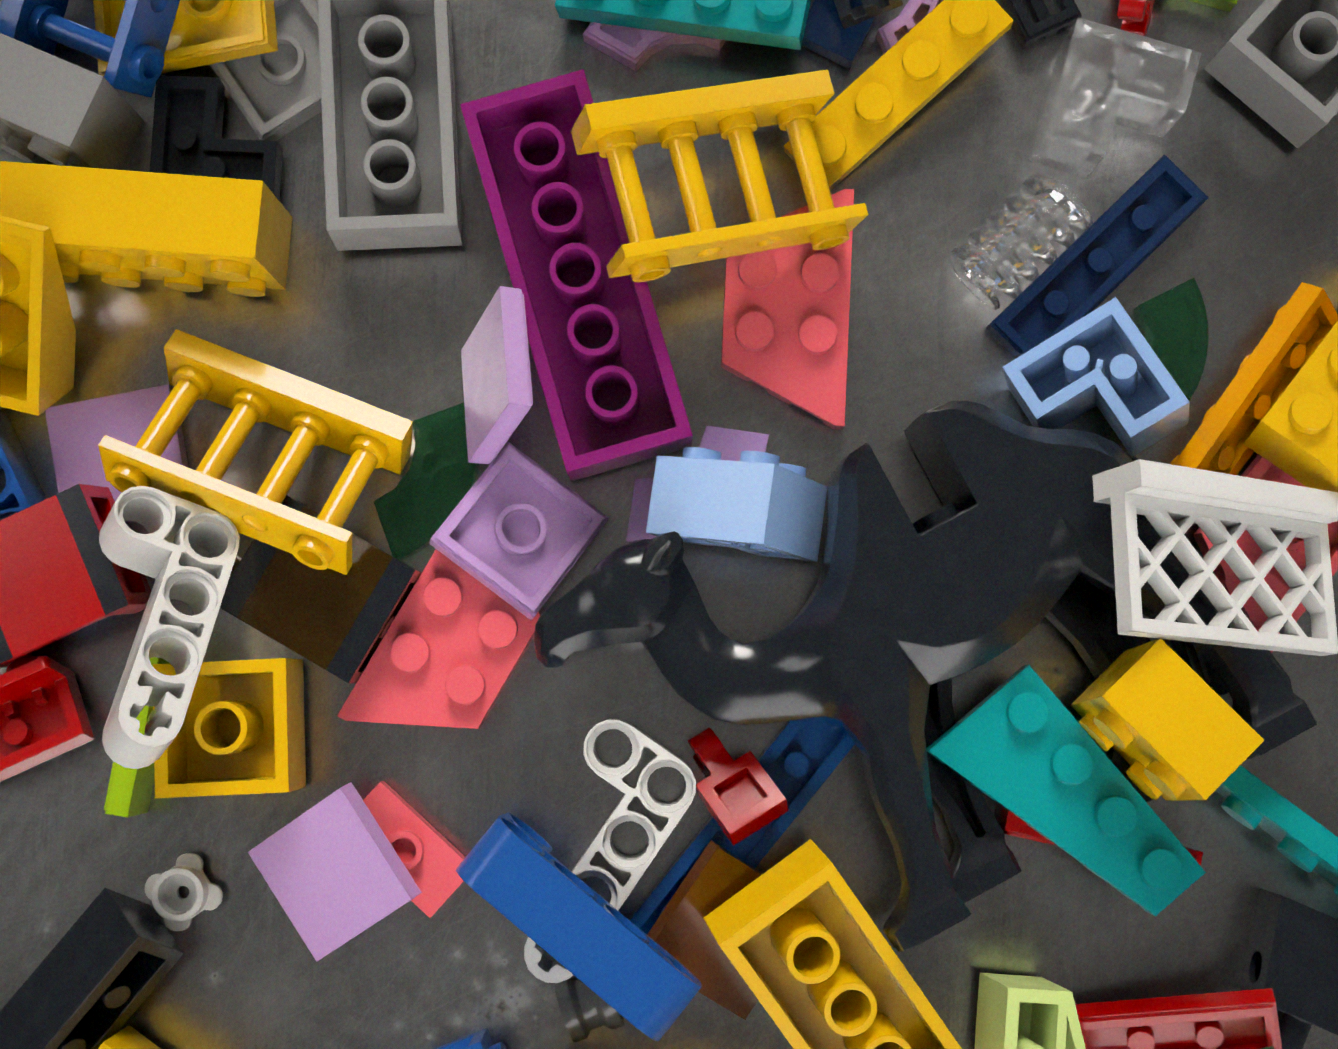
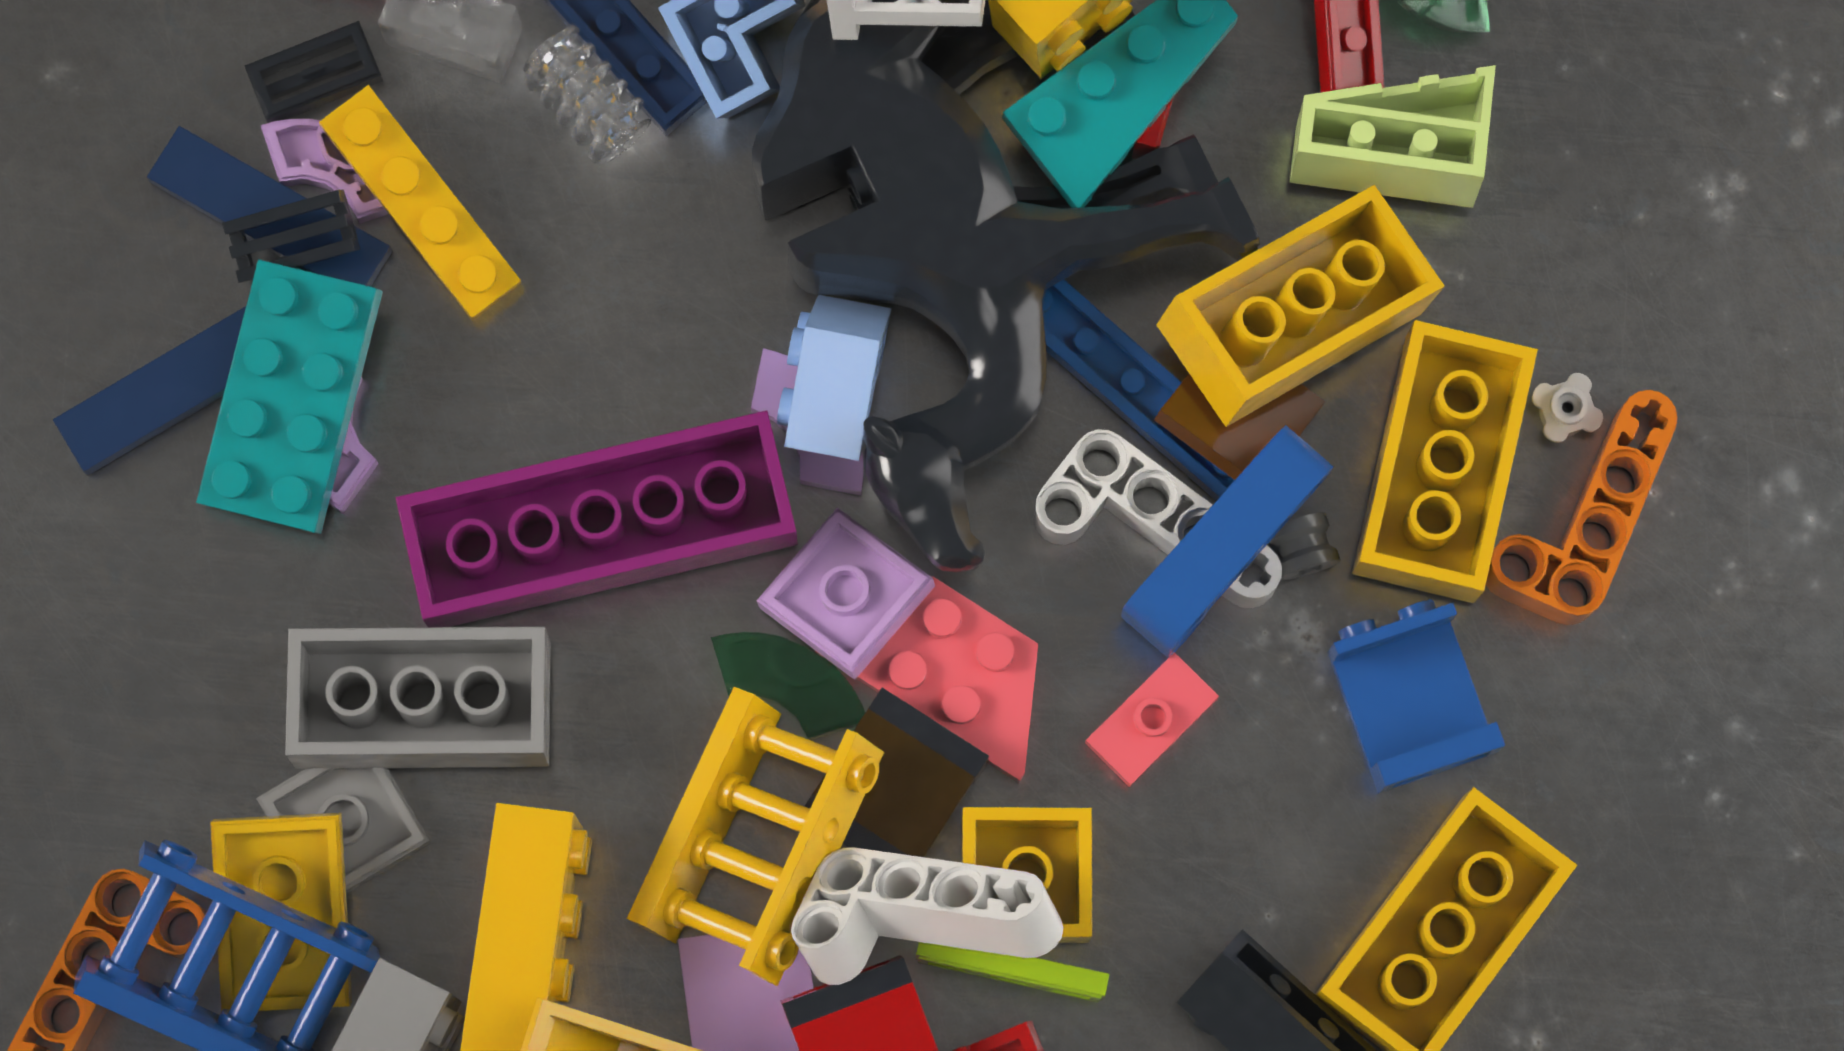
camera: 90 degrees left, 5 degrees down
white plate [145,853,223,931] -> none
black plate [150,76,283,200] -> none
lavender tile [248,782,422,962] -> none
lavender tile [461,286,533,464] -> none
yellow fence [571,69,869,282] -> none
red plate [688,727,789,846] -> none
coral wing [721,189,854,430] -> none

